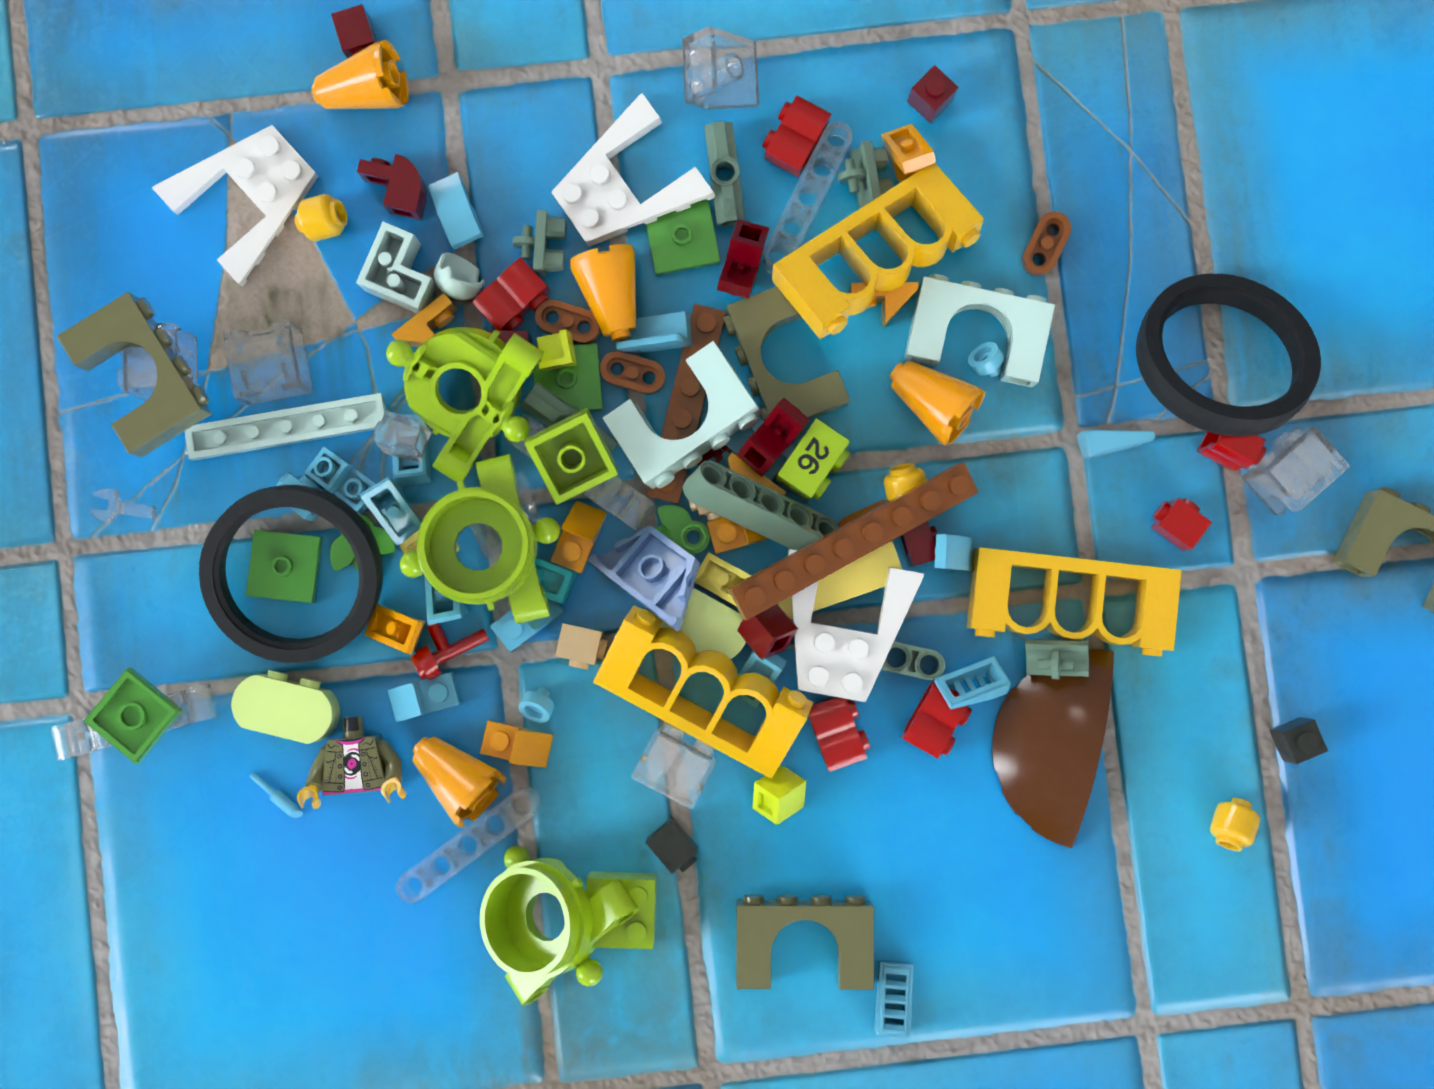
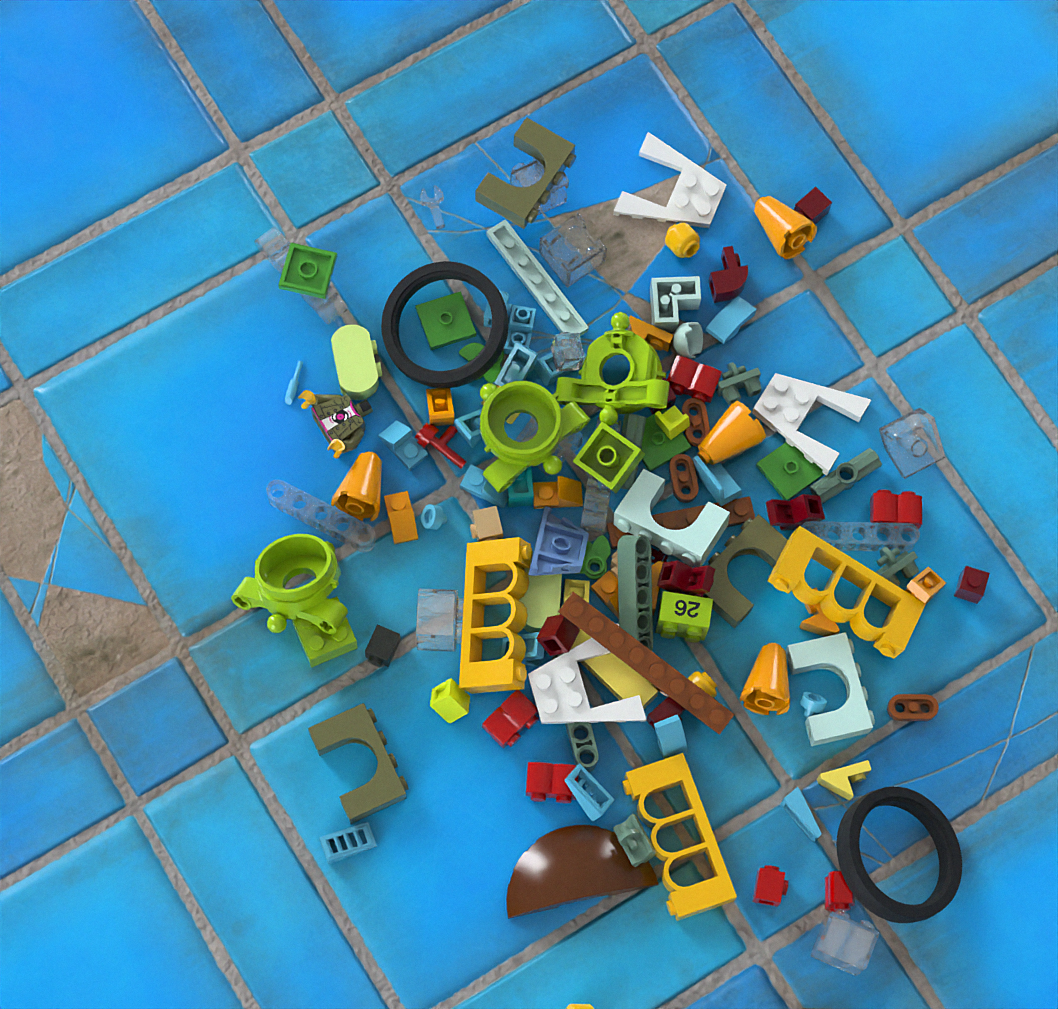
camera: 55 degrees right, 15 degrees down
none -> light yellow slope [817,760,871,801]

